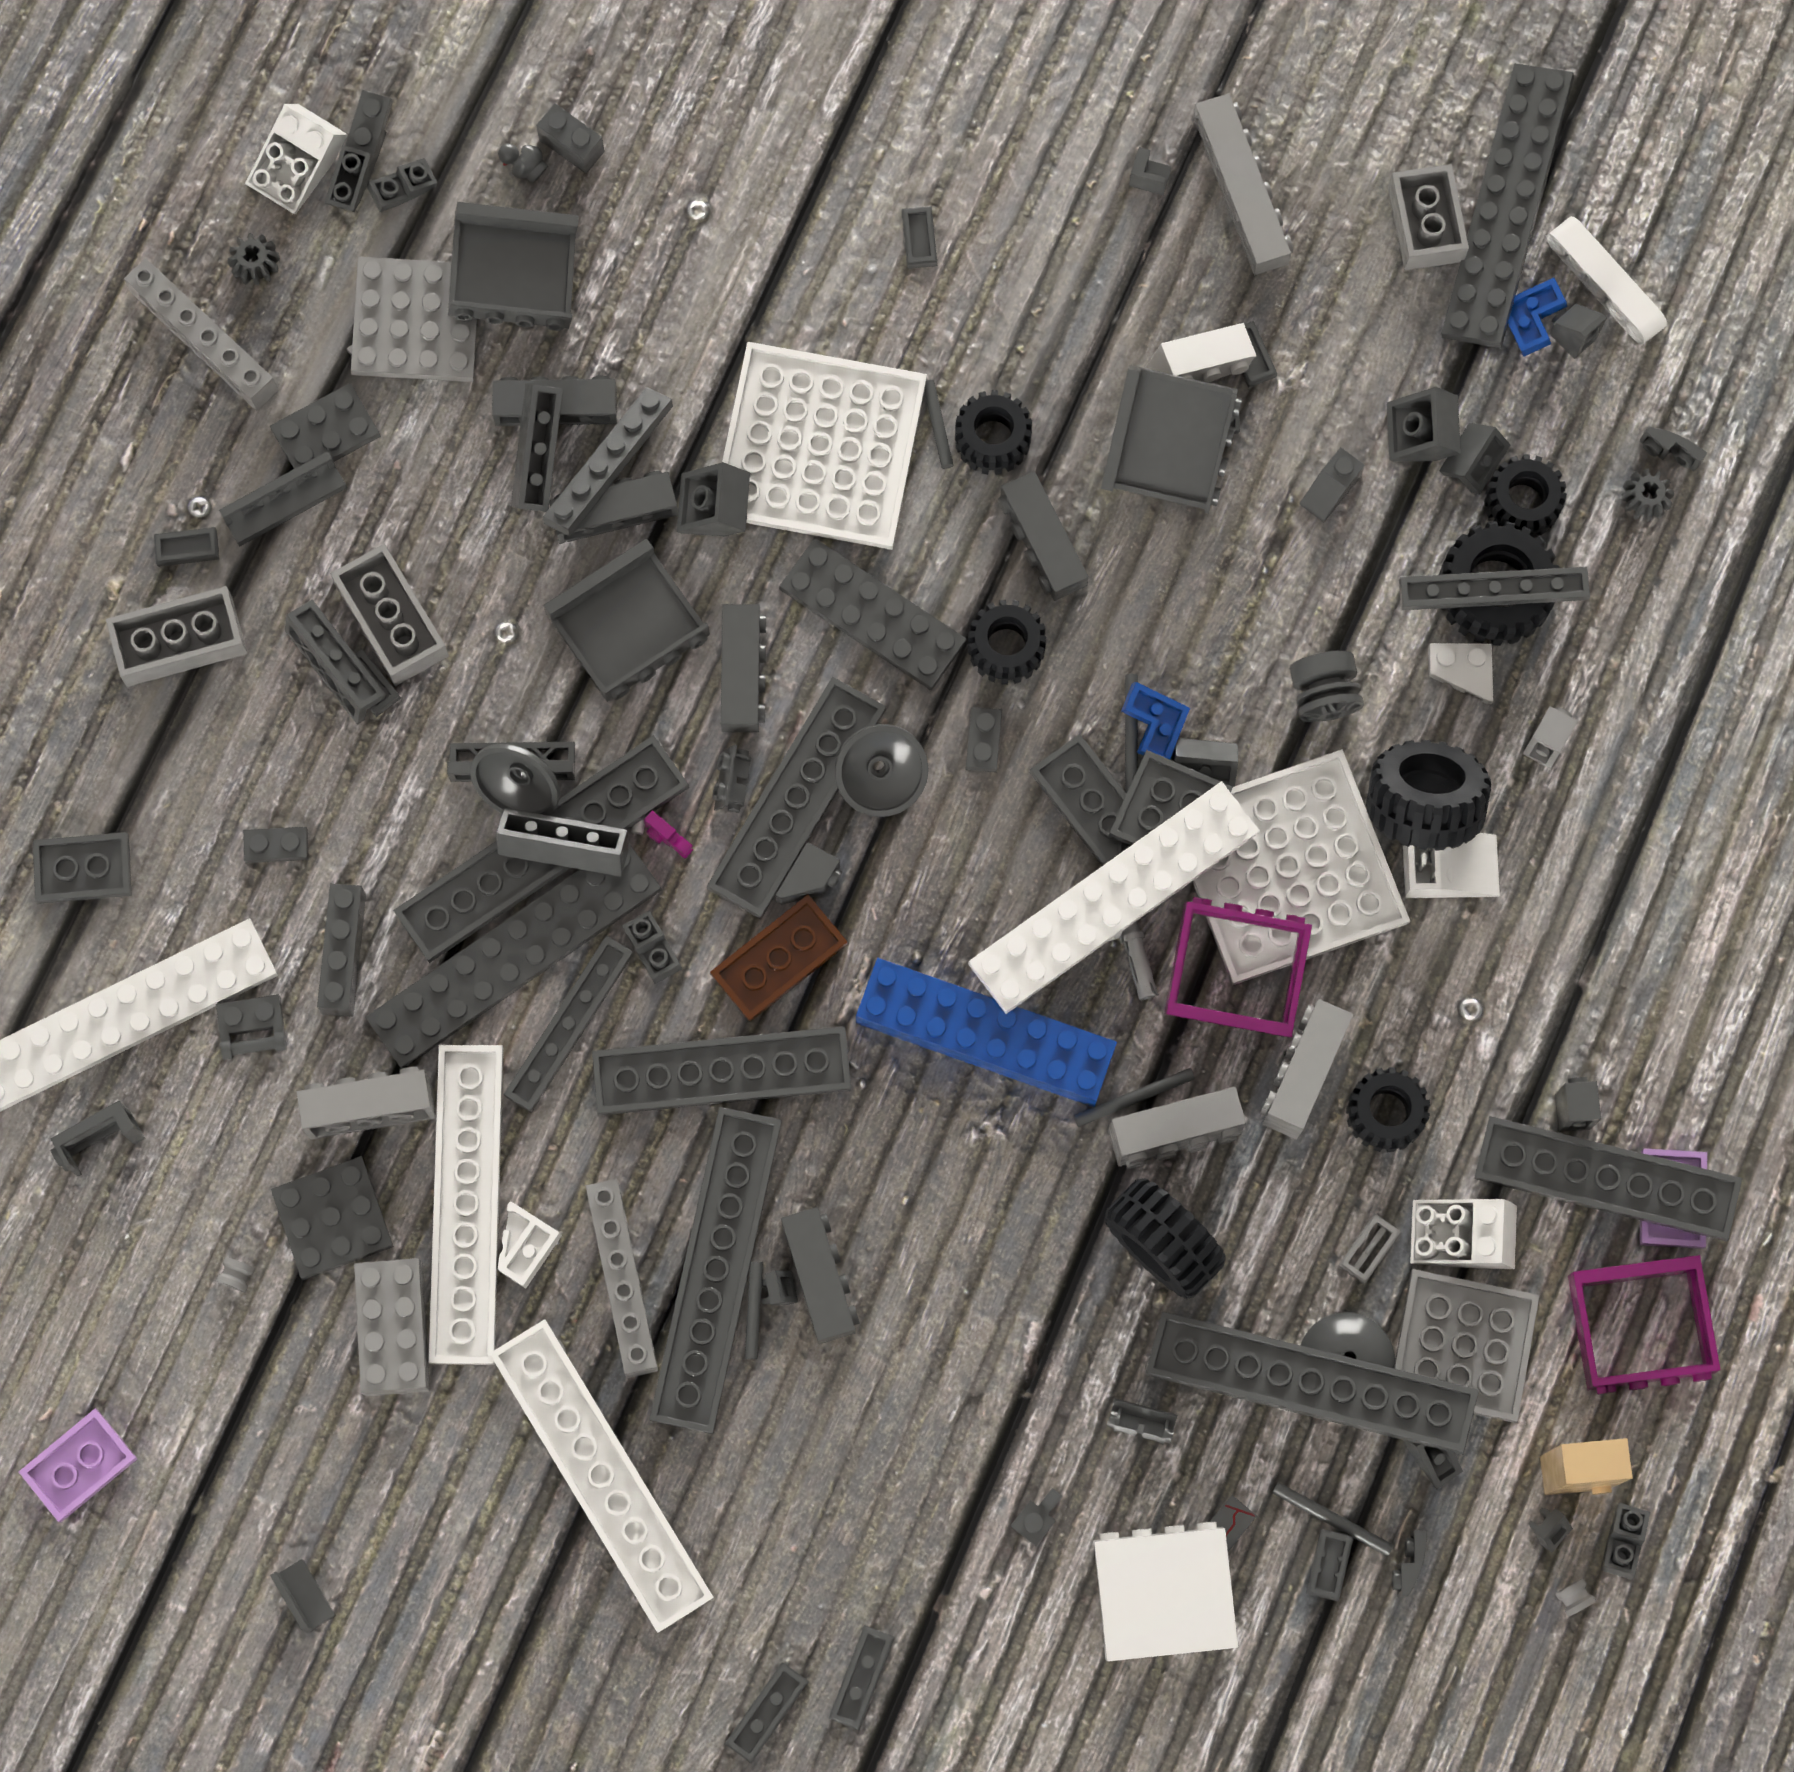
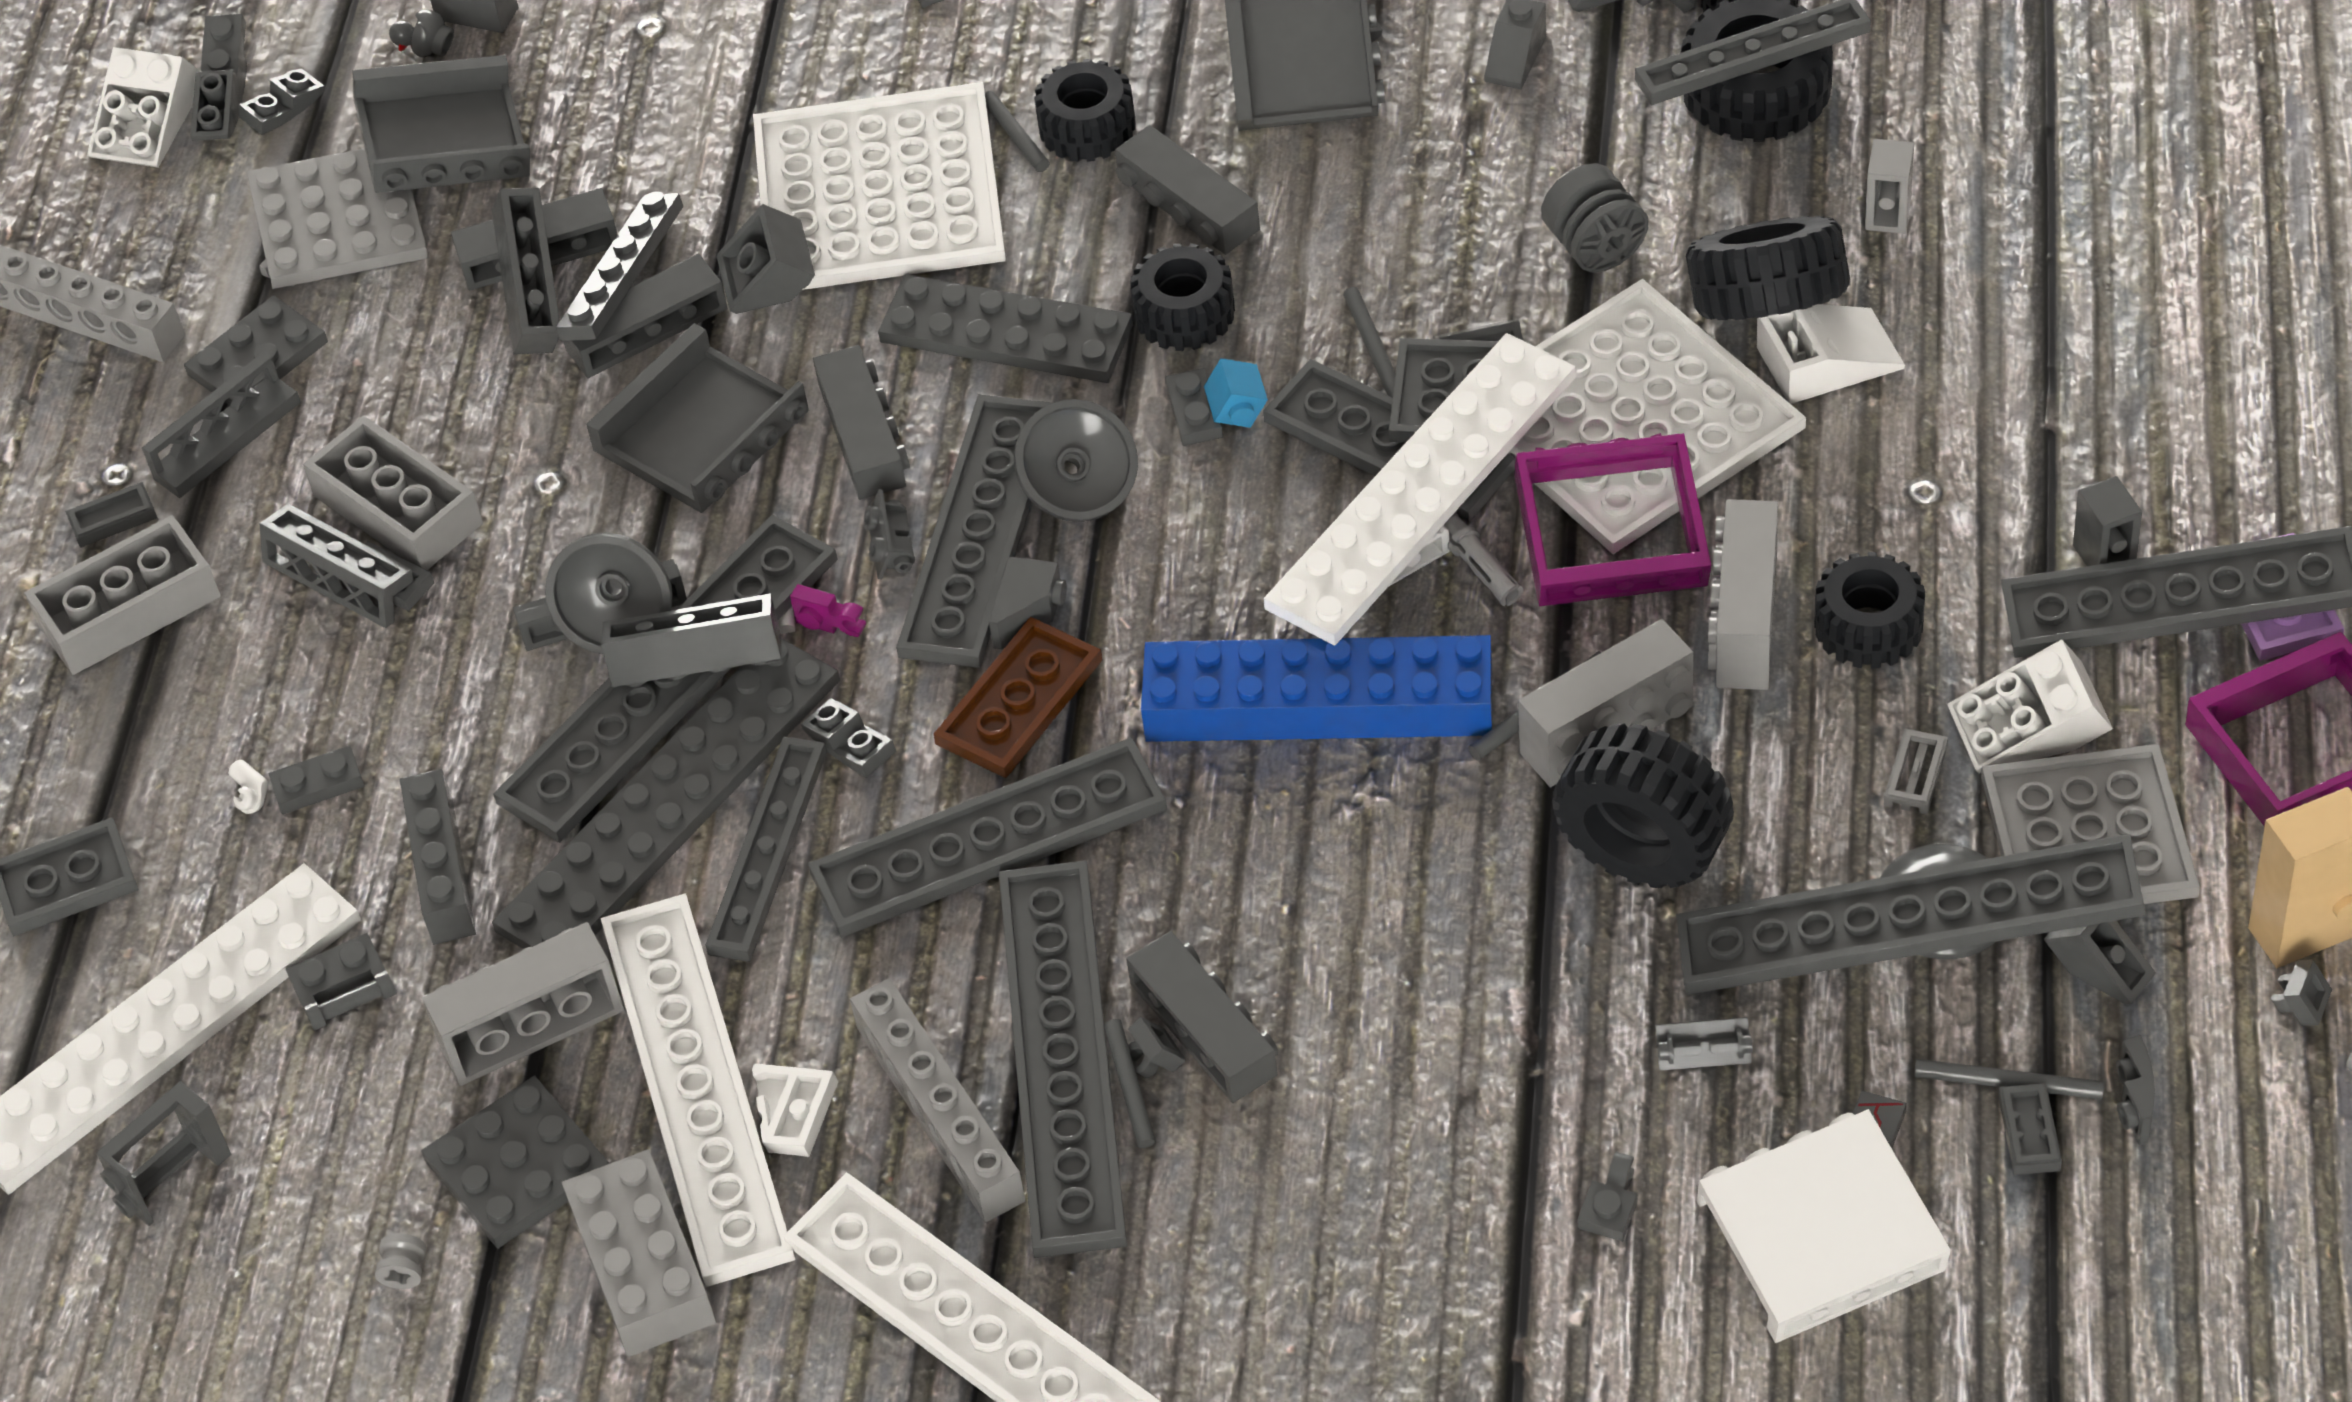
camera: 10 degrees left, 25 degrees down
dark grey gear [227,233,280,286] -> none
blue plate [1121,682,1190,760] -> none
white wing [1428,643,1493,704] -> none
none -> white arm [228,760,268,814]
none -> dark azure brick [1204,358,1268,428]

